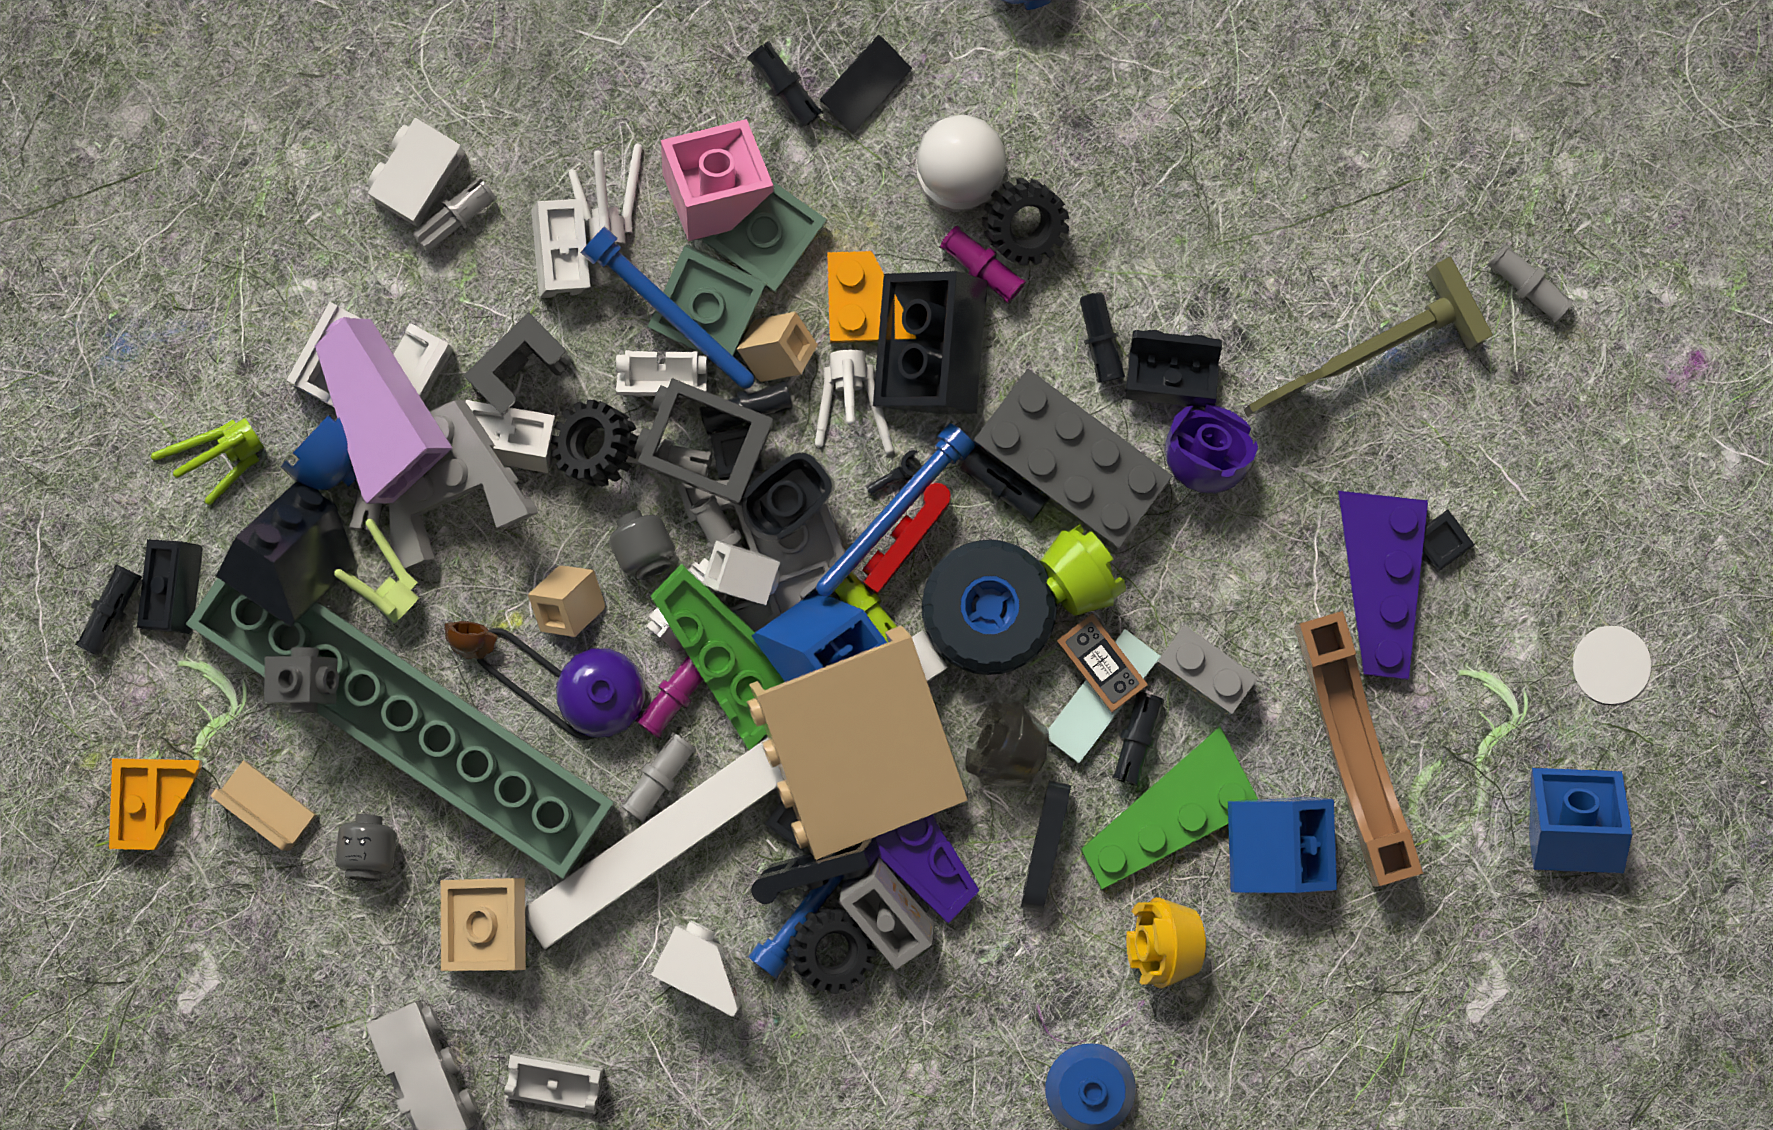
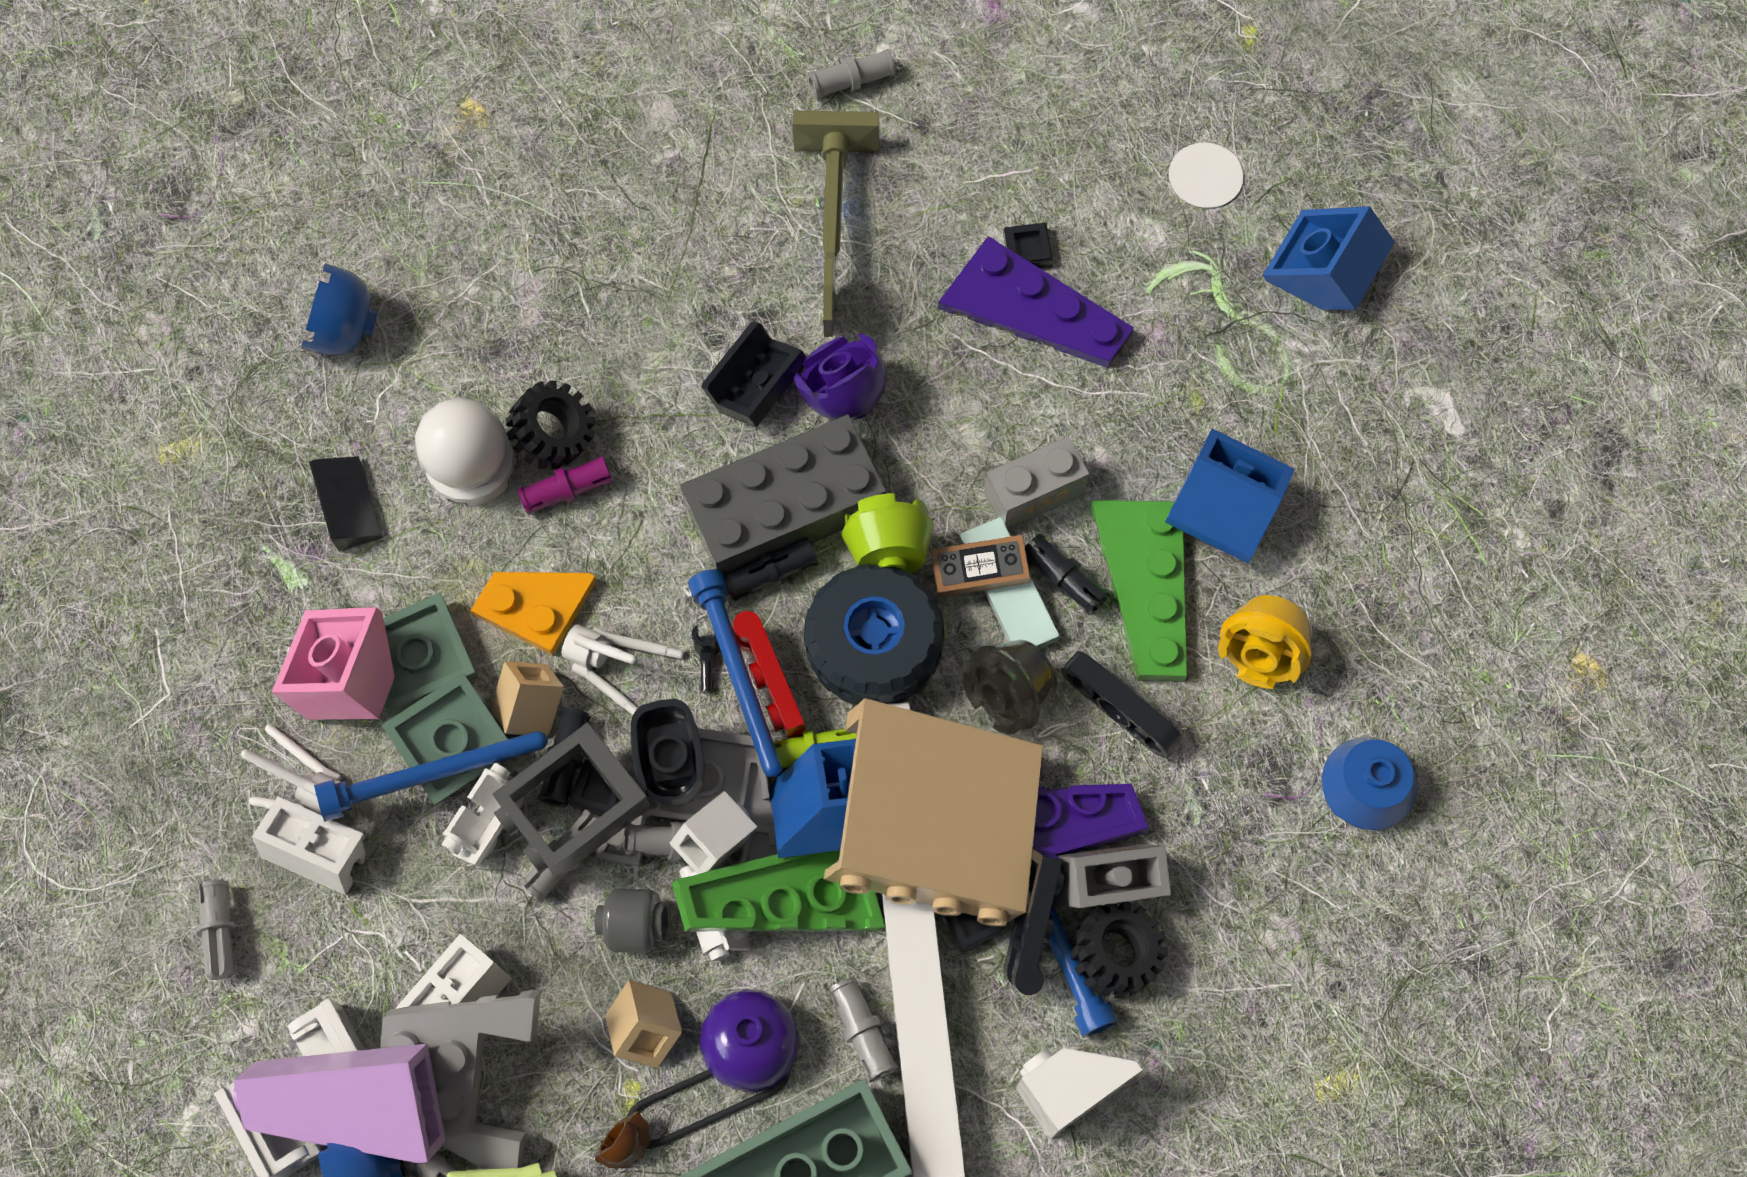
camera: 60 degrees left, 15 degrees down
white brick [367,118,465,228] -> none
dark grey panel [463,312,574,416] -> none
black tyre [551,400,638,487] -> none
magenta pin [636,656,703,739] -> none
black pin [747,41,823,129] -> none
black slope [873,271,988,414] -> none
black axle [1080,292,1125,383] -> none
medium nougat arch [1294,611,1423,886] -> none

